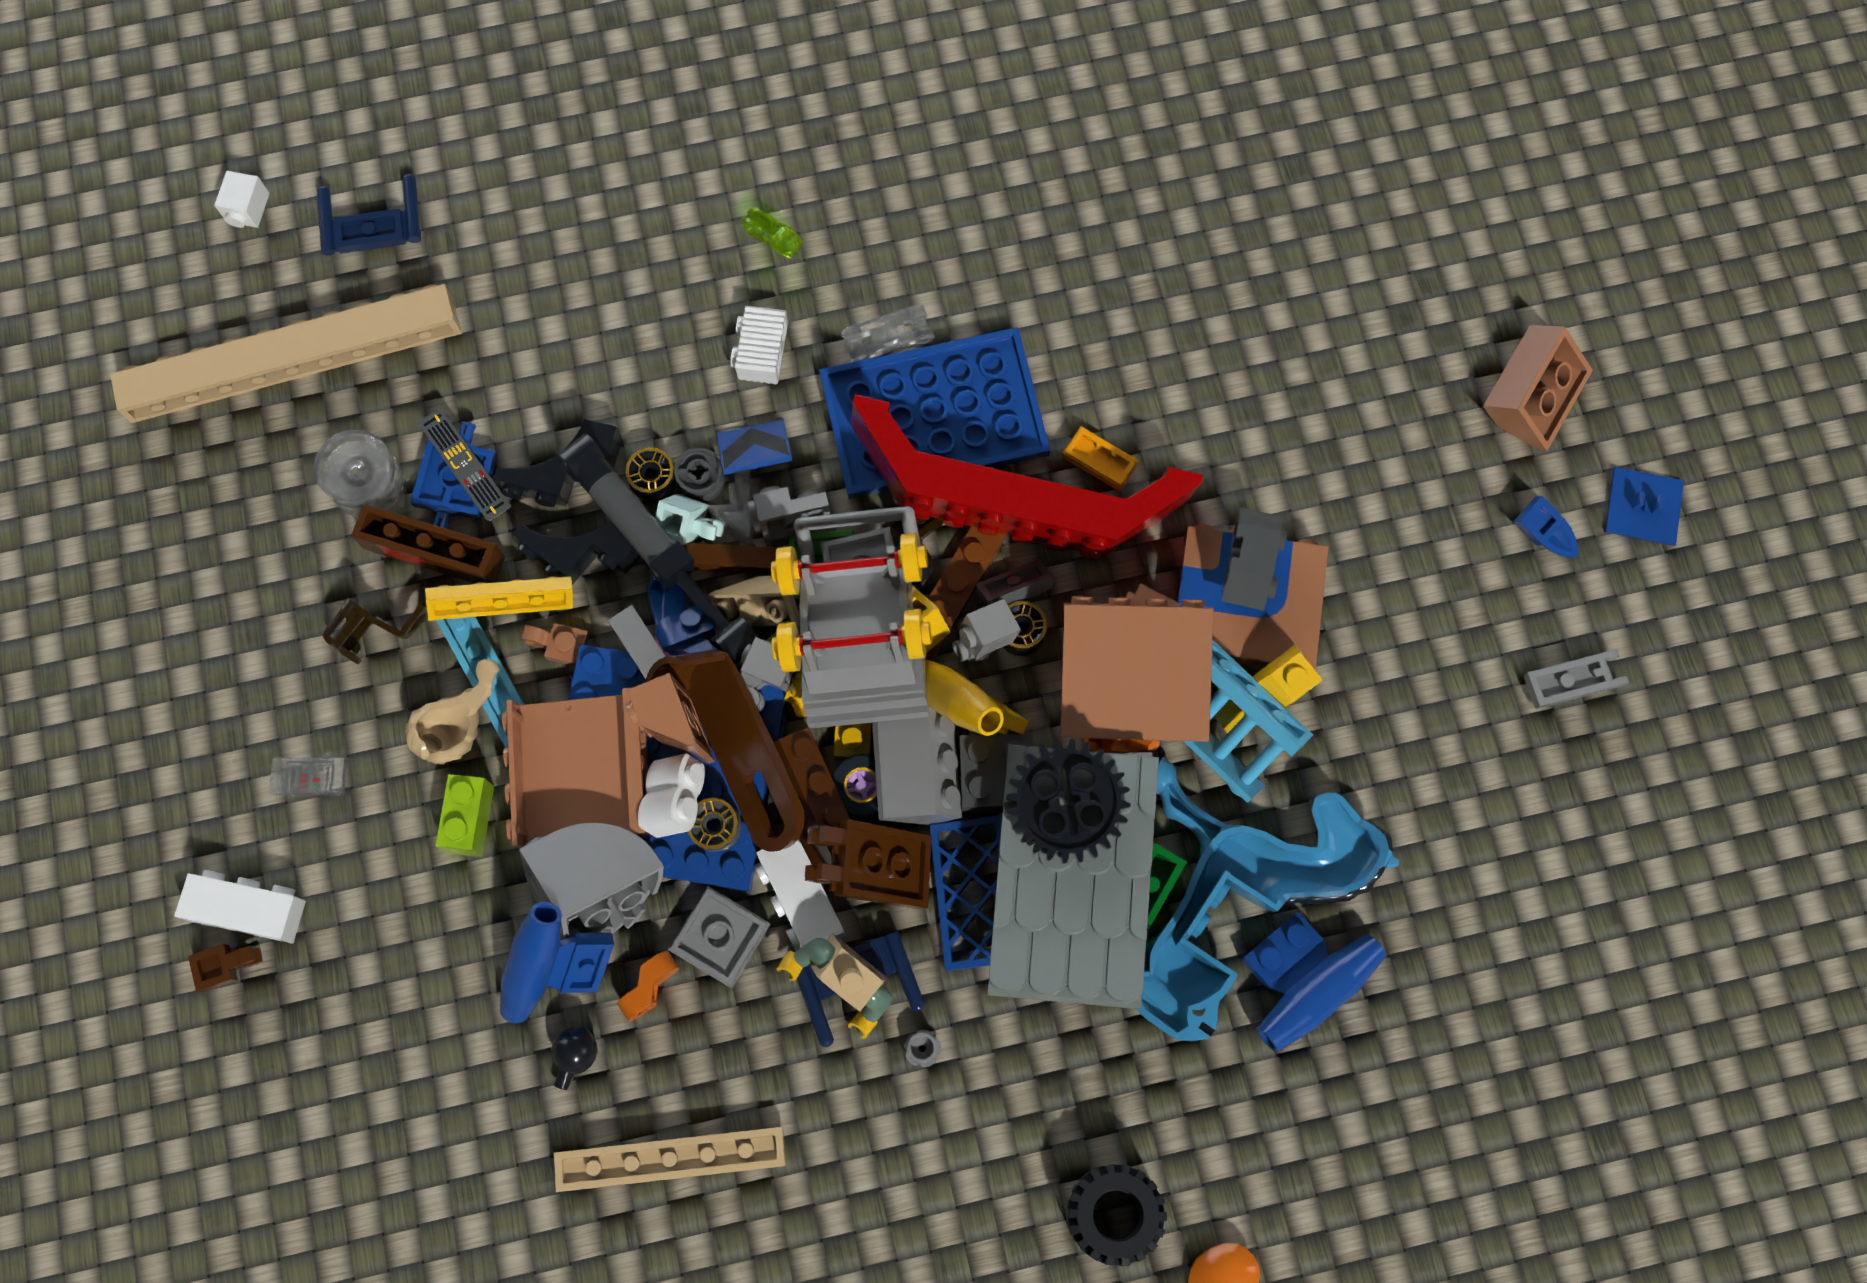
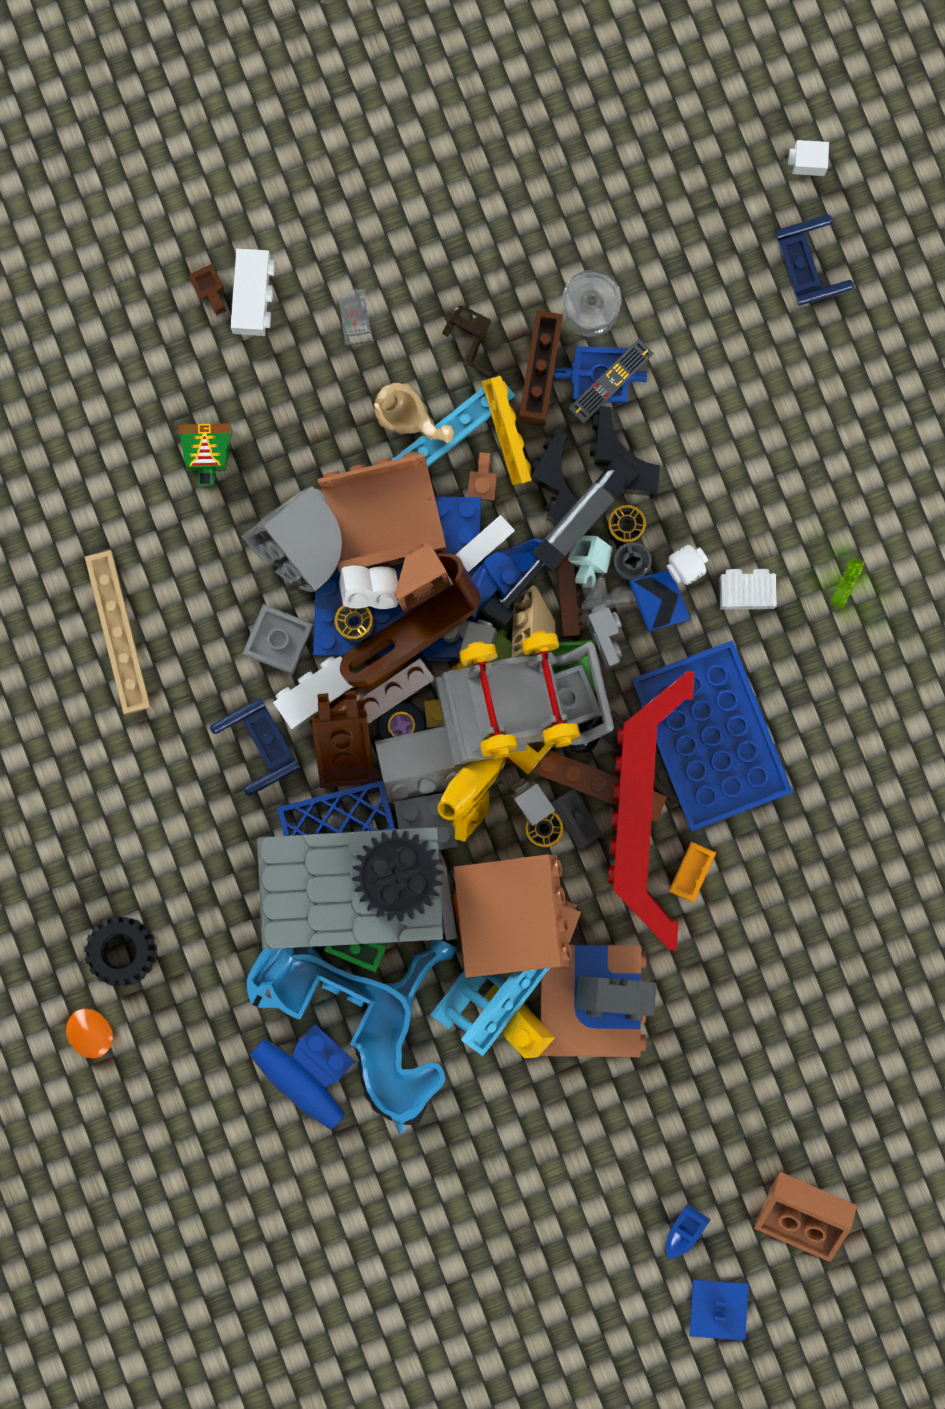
camera: 80 degrees right, 10 degrees up
tan brick [110,284,462,424] -> none
lime brick [435,774,494,857] -> none
blue plate [500,902,614,1023] -> none
black piece [551,1026,598,1090] -> none
orange piece [617,950,679,1022] -> none
torso [777,933,892,1039] -> none
clear plate [841,305,935,362] -> none
light grey plate [904,1030,941,1067] -> none
light grey hinge [1523,649,1629,709] -> none
none -> torso [179,423,232,487]
none -> white head [666,545,708,585]

